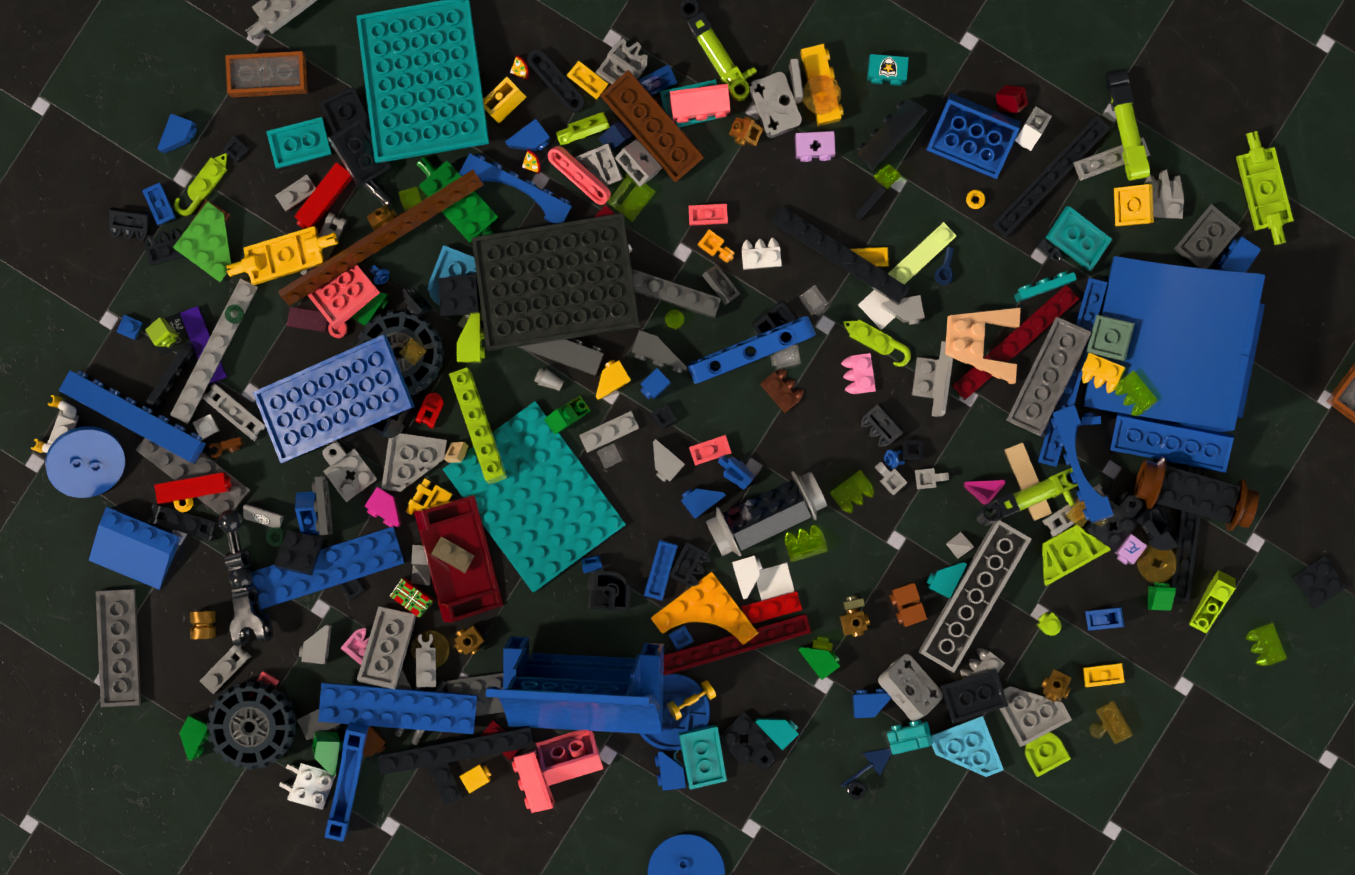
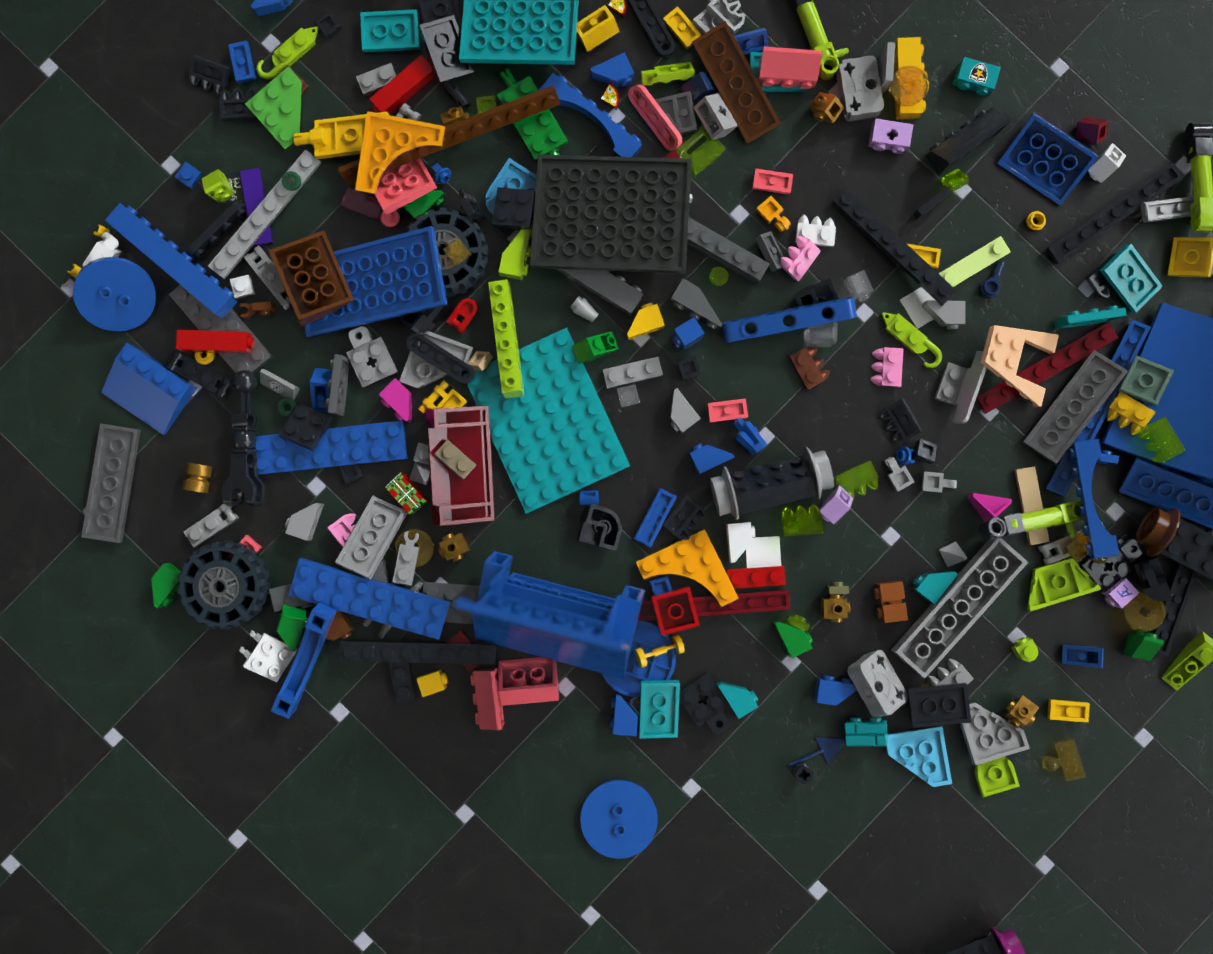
camera: 15 degrees right, 0 degrees up
none -> reddish brown slope [269,231,354,327]
none -> light orange plate [355,111,445,194]
none -> black plate [406,333,475,384]
none -> red brick [651,586,700,635]
none -> bright pink plate [781,236,821,281]
none -> lavender brick [820,485,853,524]

